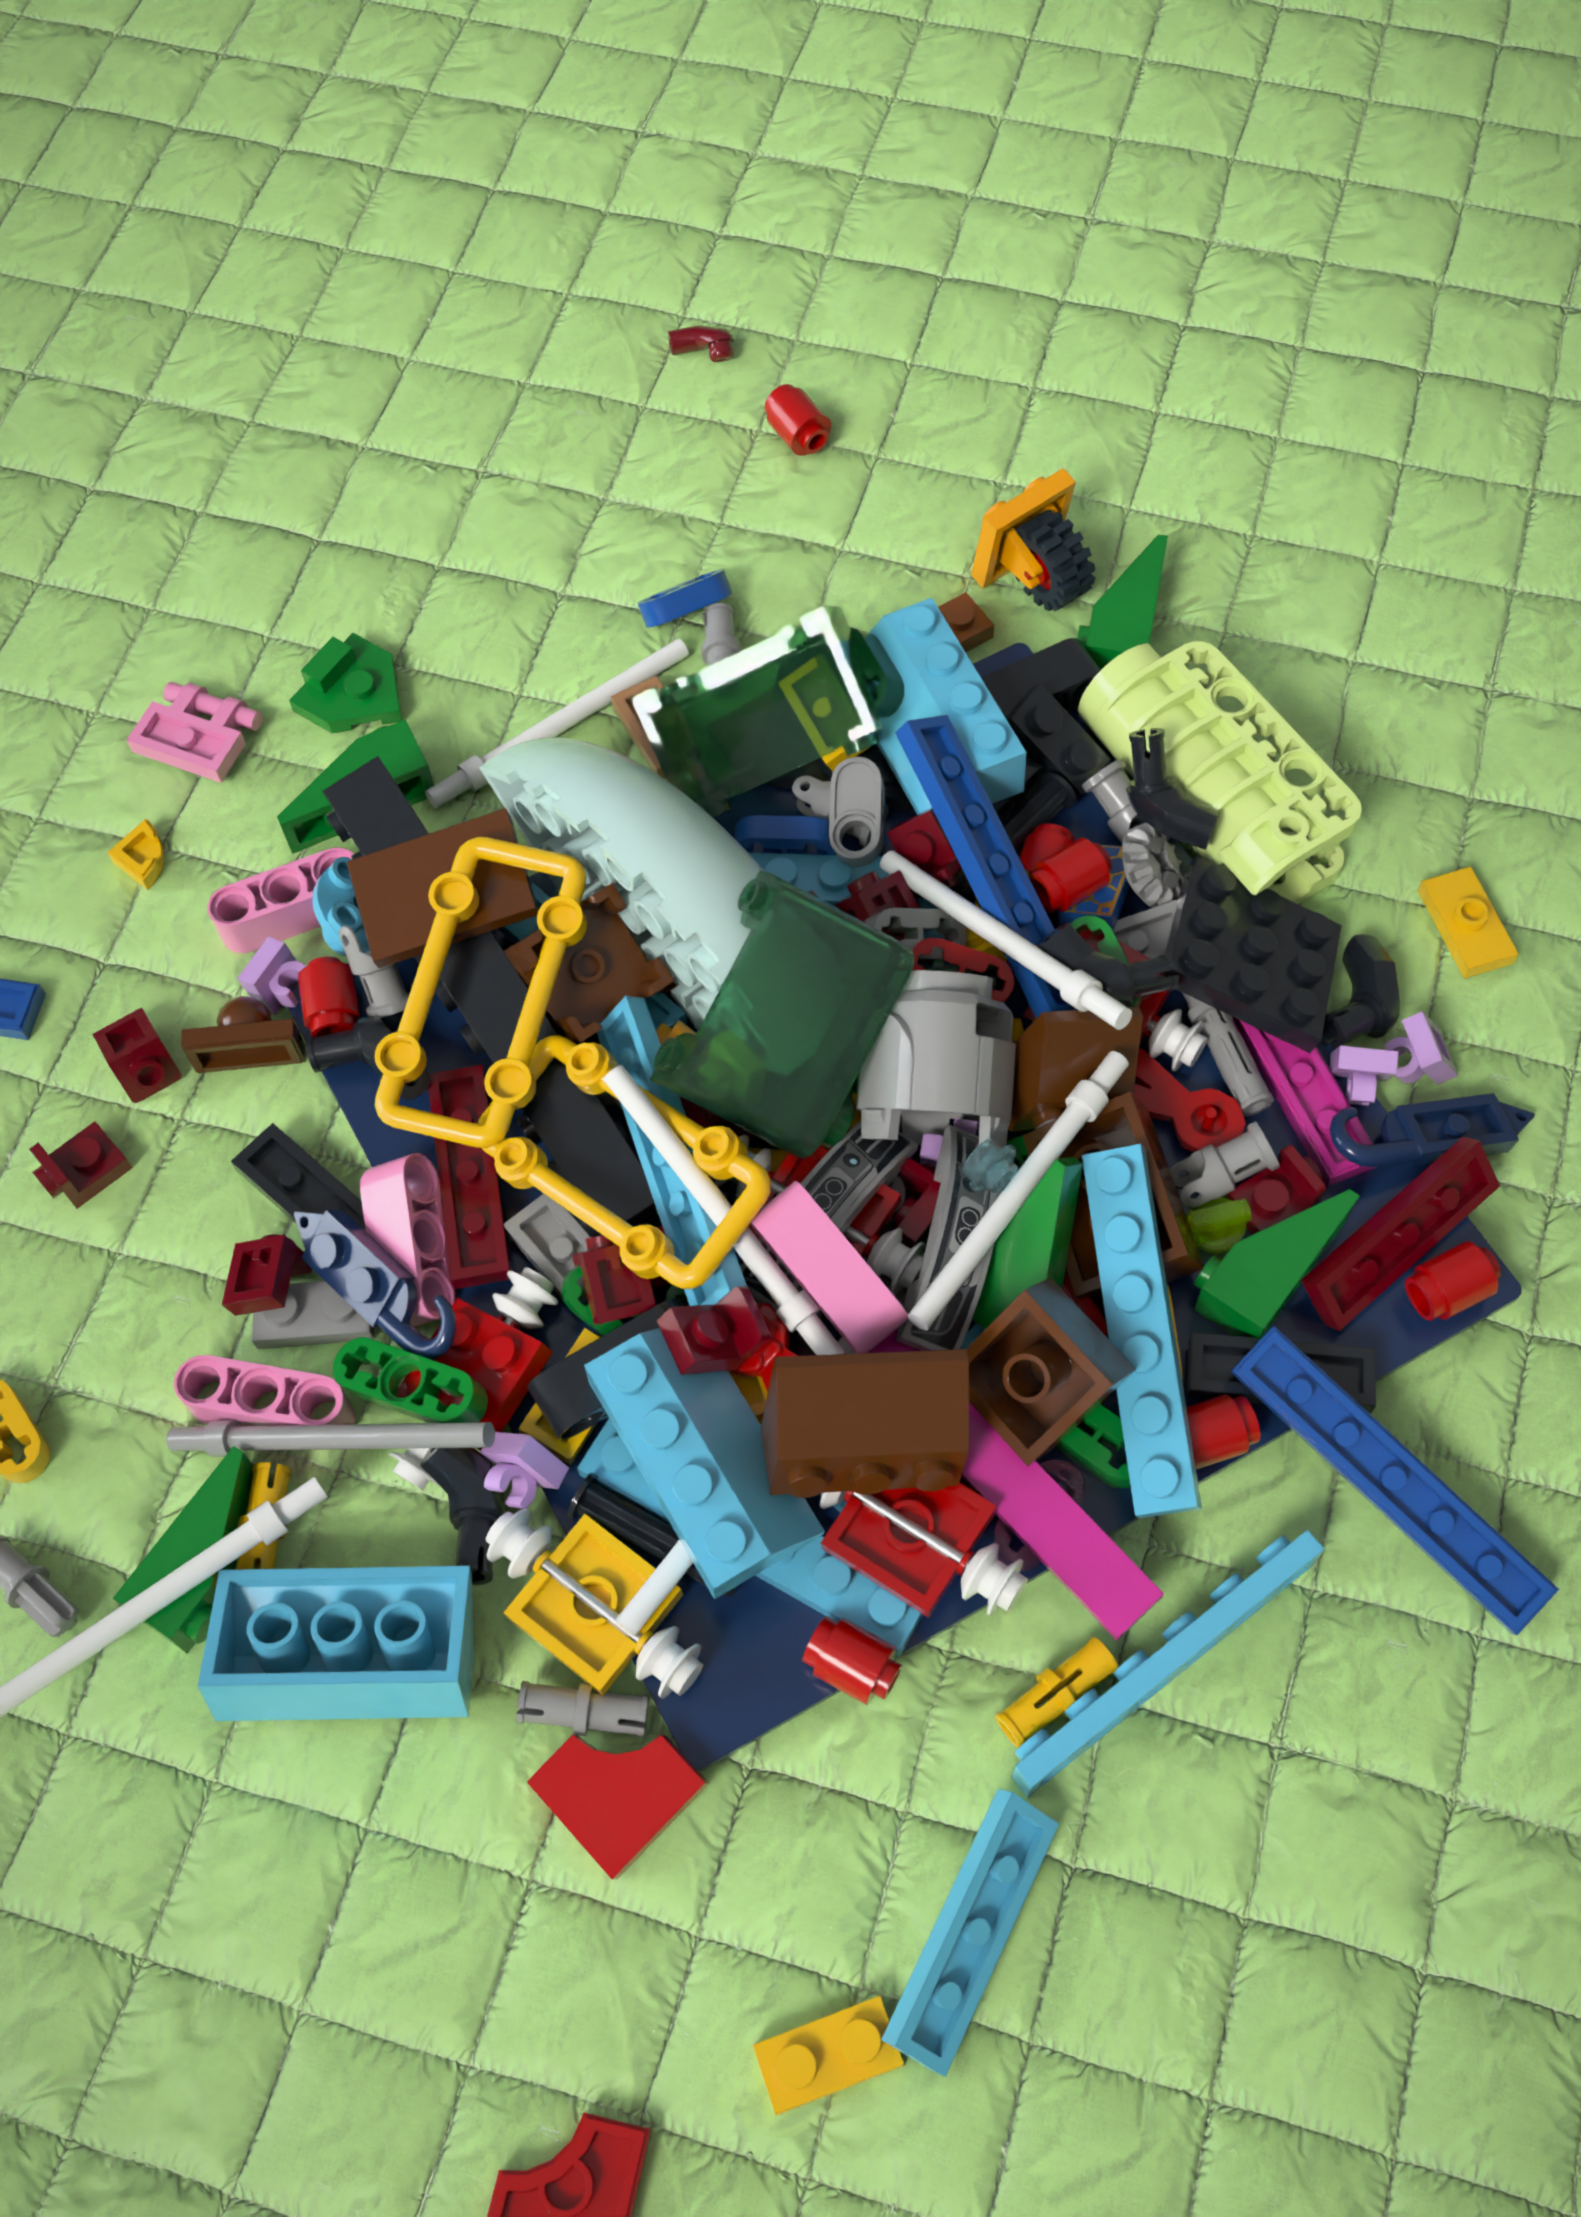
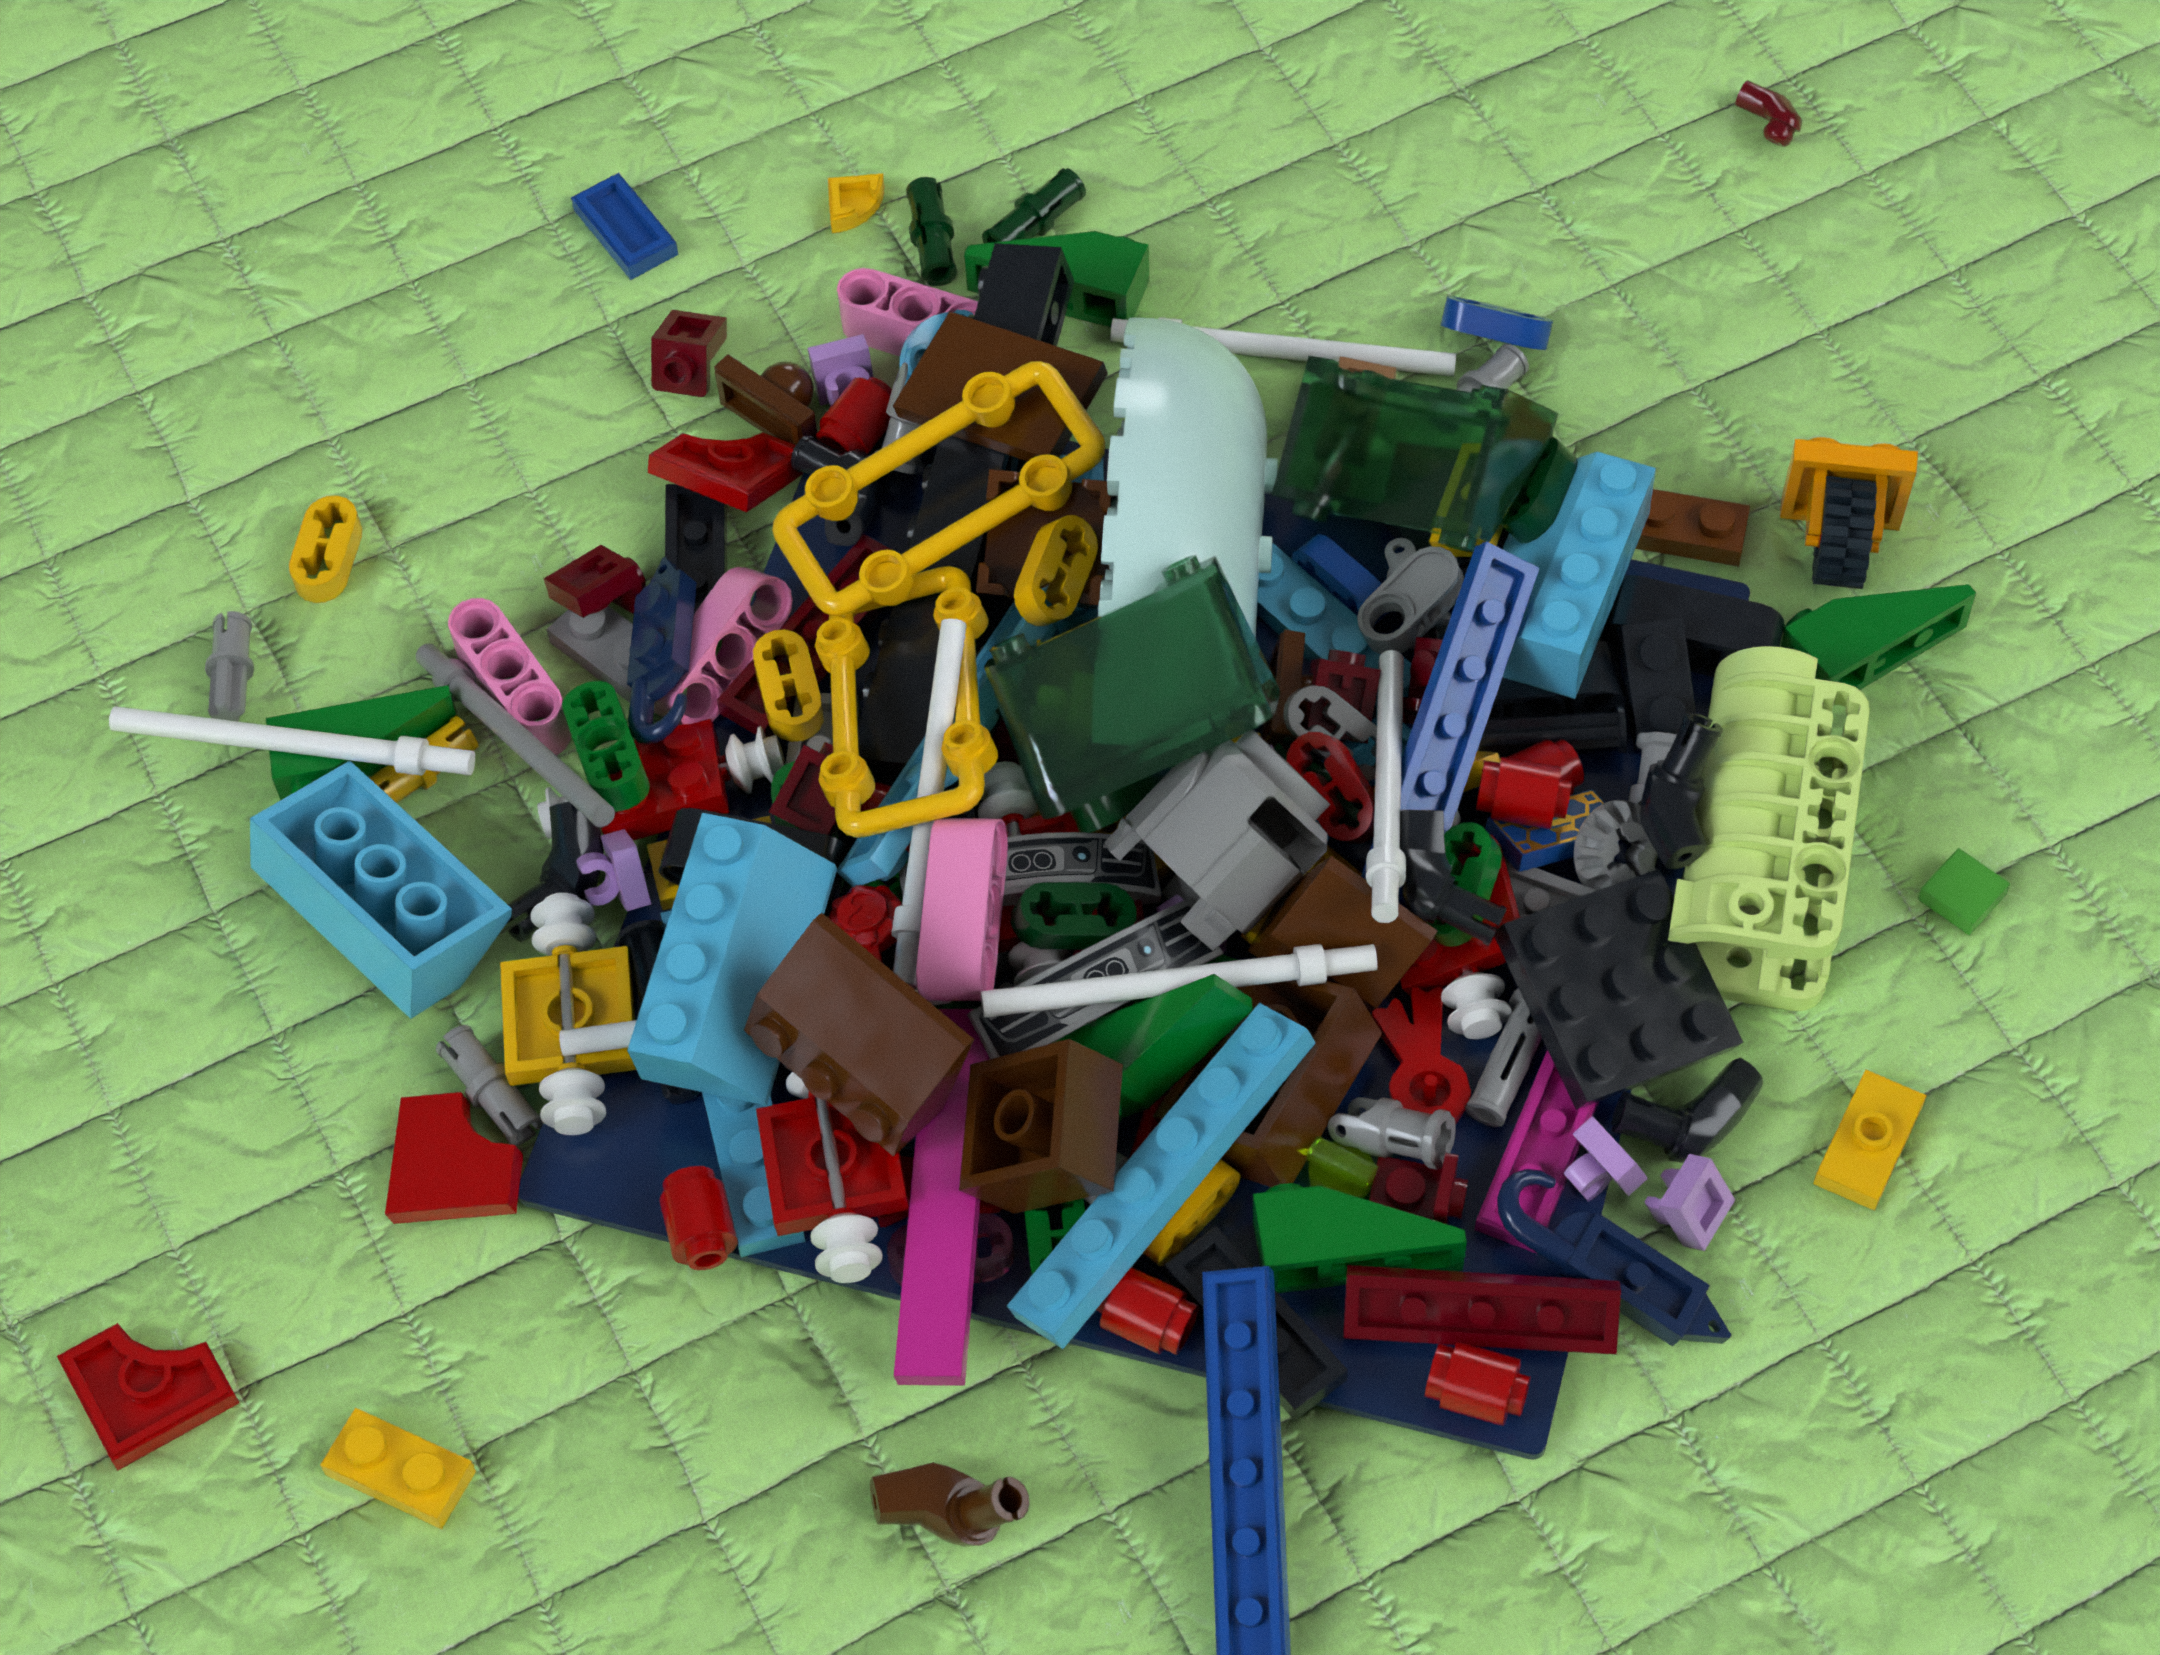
camera: 45 degrees right, 5 degrees down
dark red bracket [29,1121,133,1209] -> none
bright pink plate [127,682,263,783] -> none
green plate [289,633,403,733] -> none
dark red bracket [656,1286,770,1375] -> none
red brick [764,384,831,456] -> none
medium azure plate [881,1789,1059,2077] -> none
clear light blue plate [962,1137,1018,1193] -> none
yellow pin [995,1637,1119,1748] -> none
medium azure plate [1011,1530,1325,1798] -> none
none -> red tile [647,432,803,513]
none -> yellow beam [753,629,824,742]
none -> reddish brown arm [870,1462,1029,1547]
none -> dark green pin [906,177,957,286]
none -> dark green pin [982,168,1086,244]
none -> dark green beam [1010,882,1137,950]
none -> yellow beam [1014,515,1098,626]
none -> bright green tile [1918,848,2010,936]

